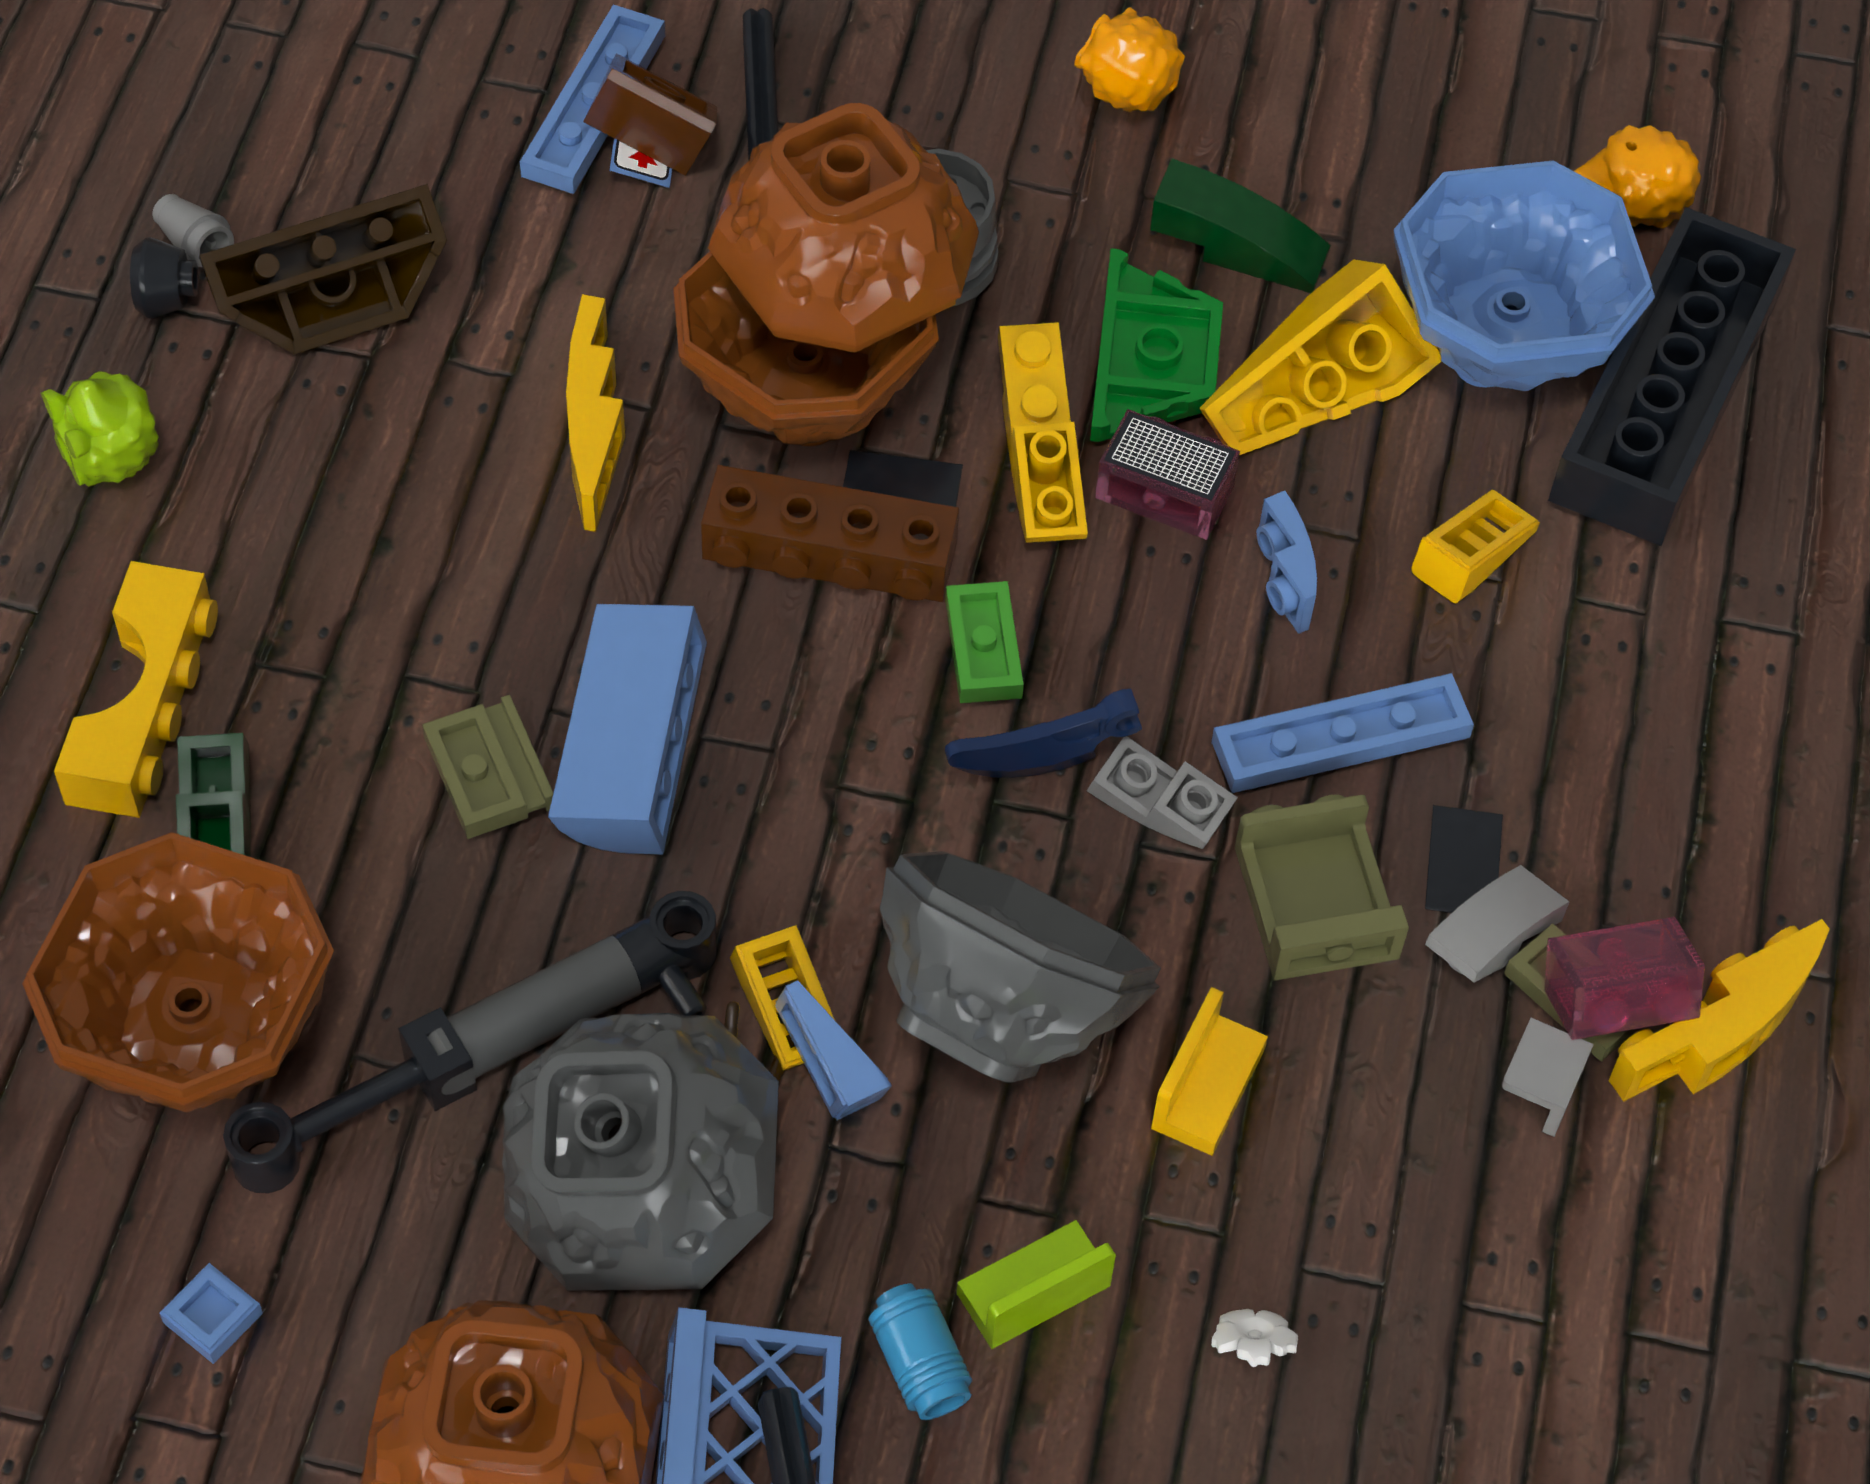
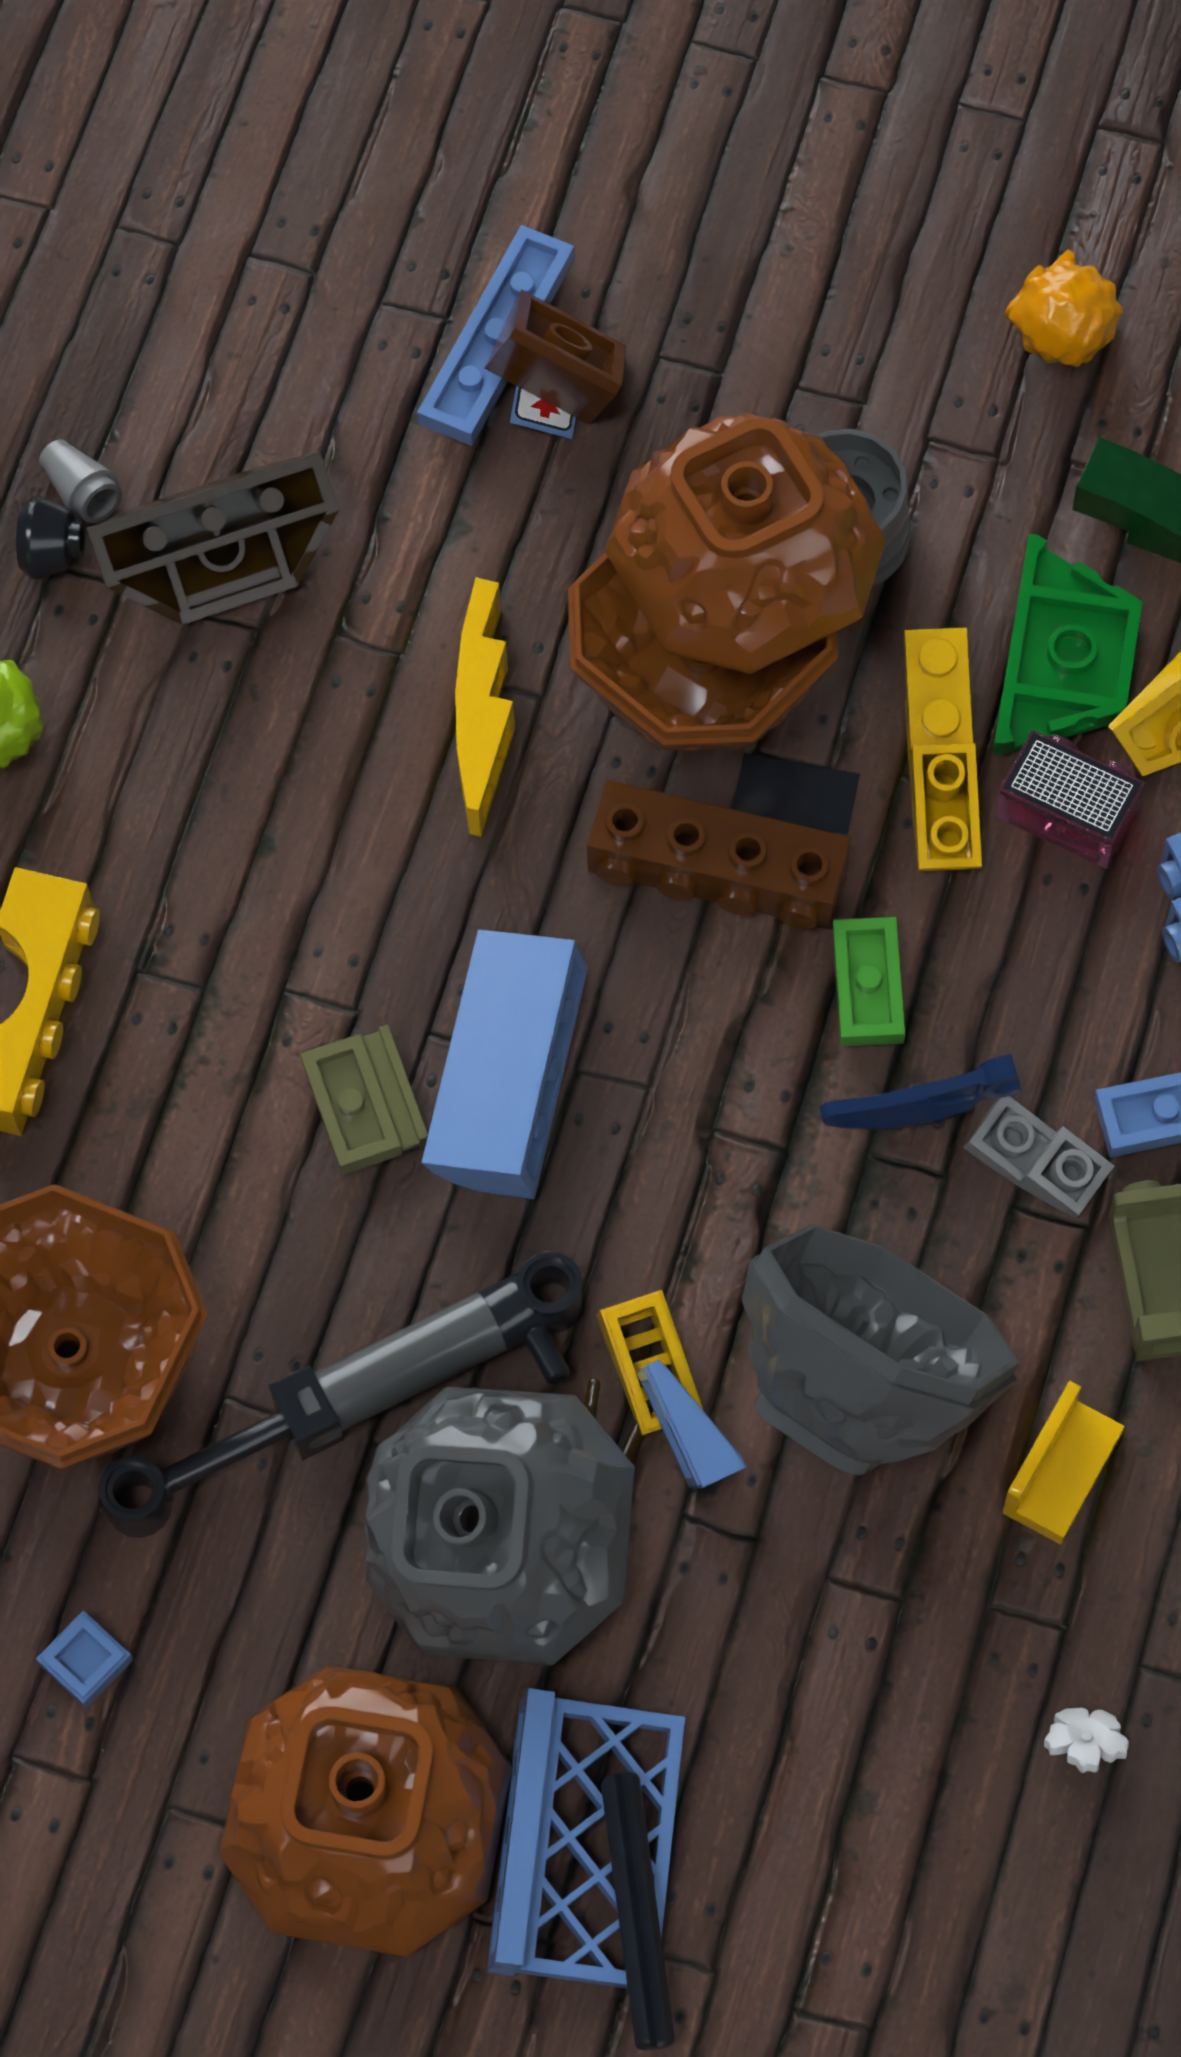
camera: 10 degrees right, 10 degrees up
dark green slope [176,733,251,857] -> none
black axle [742,8,778,161] -> none
dark azure head [868,1283,972,1420] -> none
lime panel [956,1220,1116,1350] -> none

